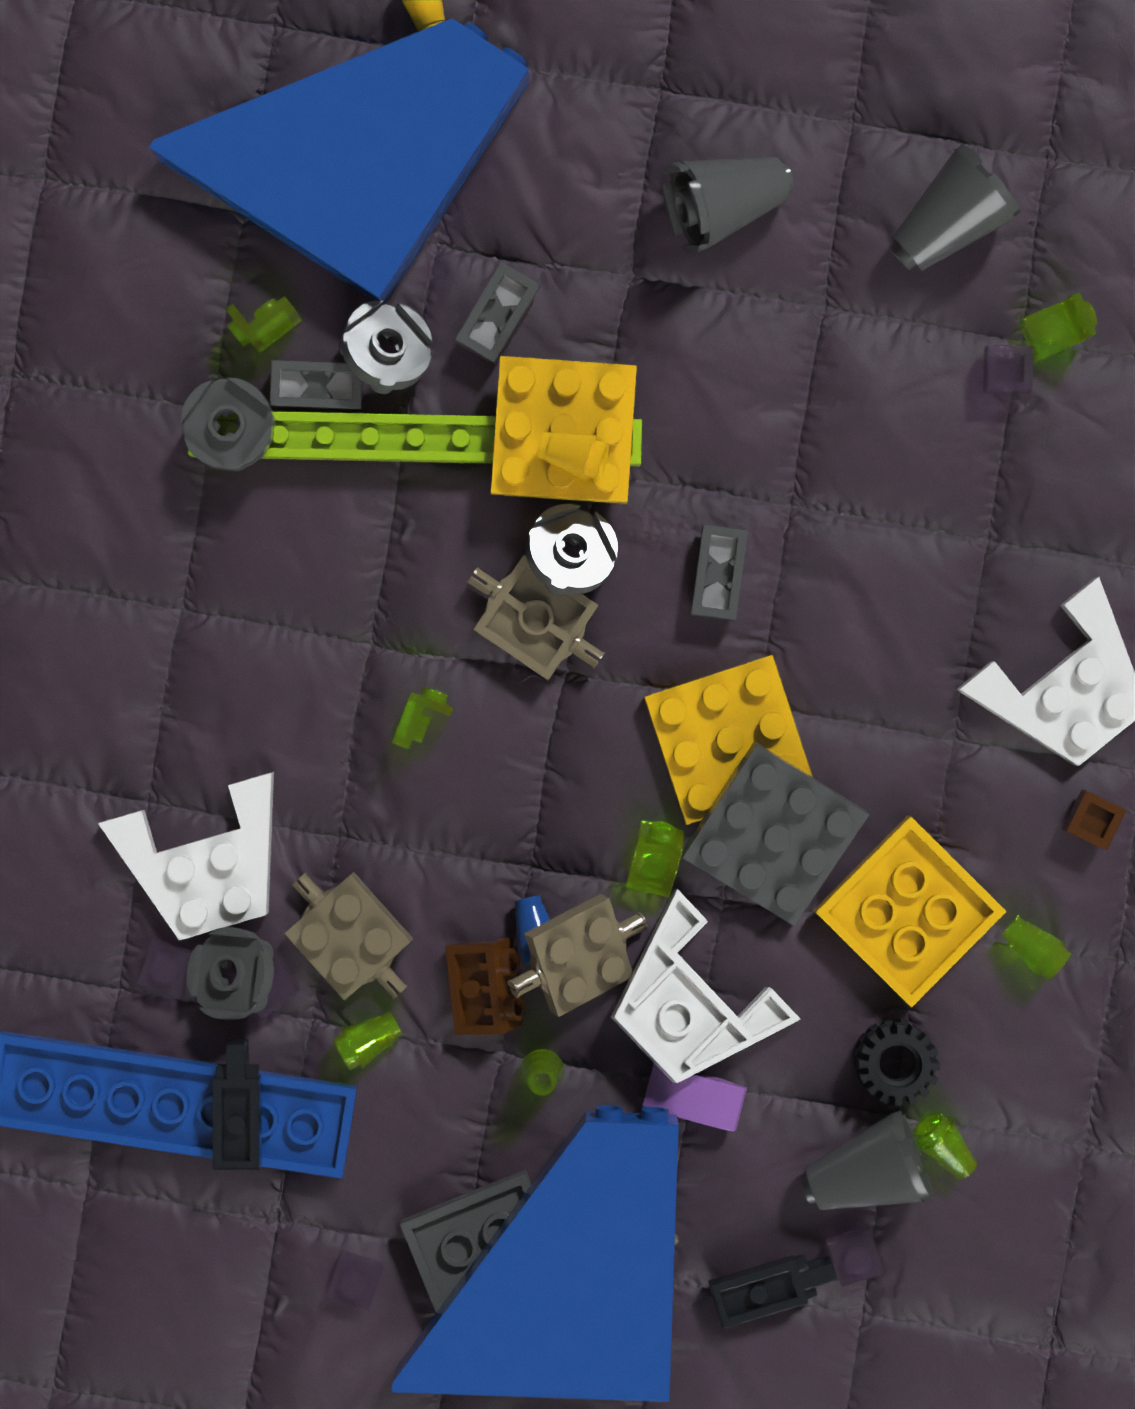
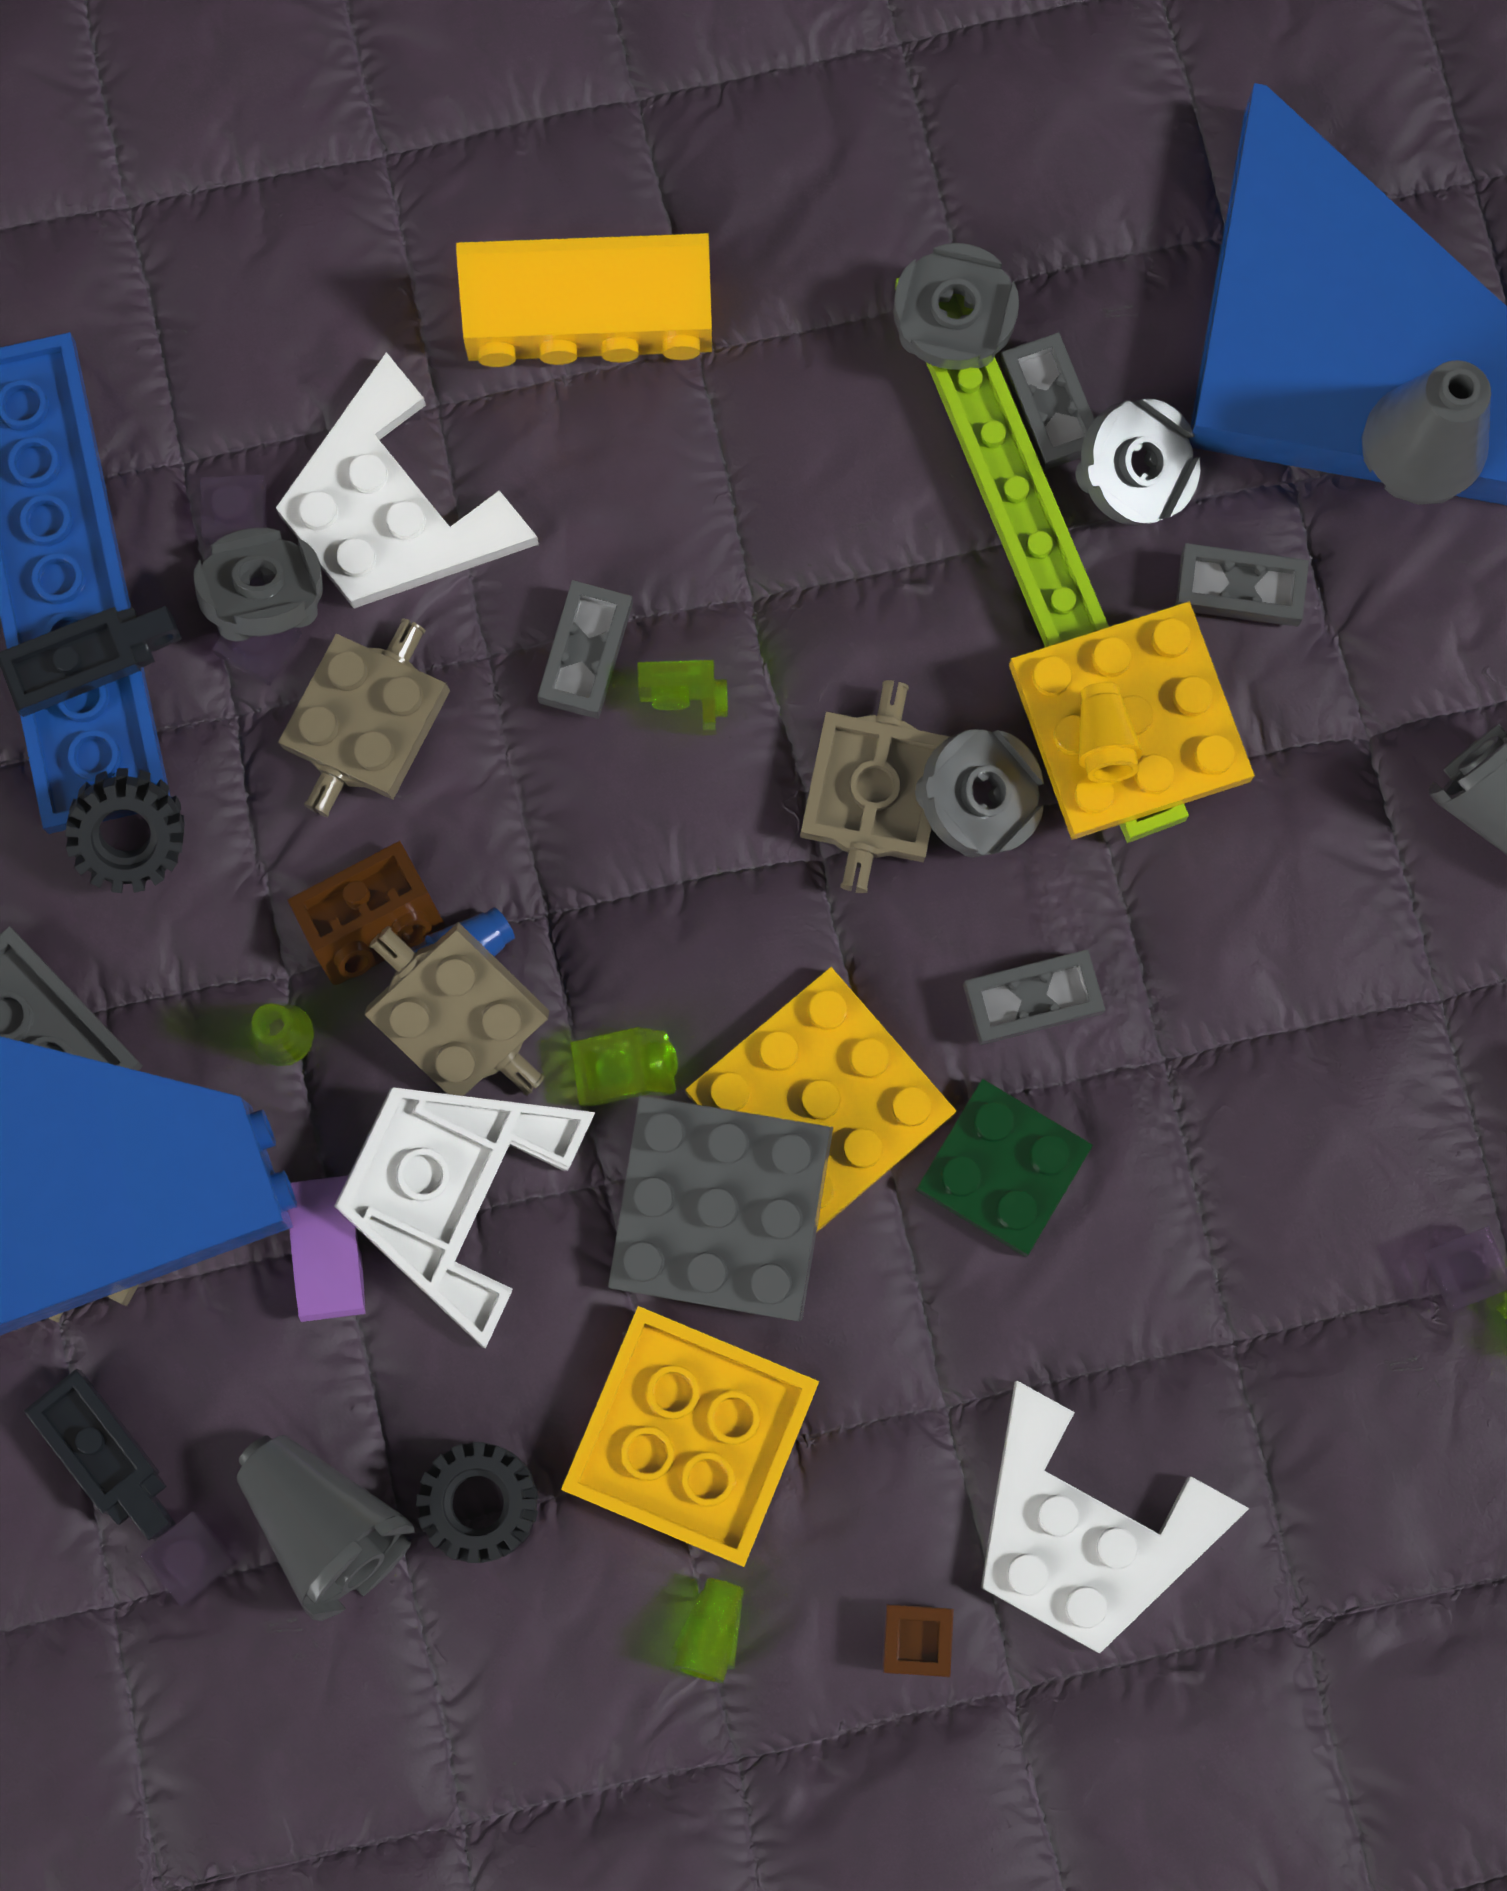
camera: 65 degrees right, 10 degrees down
clear neon green bracket [226,296,302,353] -> none
clear neon green cone [333,1011,403,1071] -> none
clear neon green cone [913,1112,977,1179] -> none
none -> black tyre [65,768,185,893]
none -> yellow slope [456,233,712,367]
none -> dark grey piece [537,580,633,719]
none -> dark green plate [915,1079,1093,1257]
none -> dark grey cone [1361,360,1491,505]

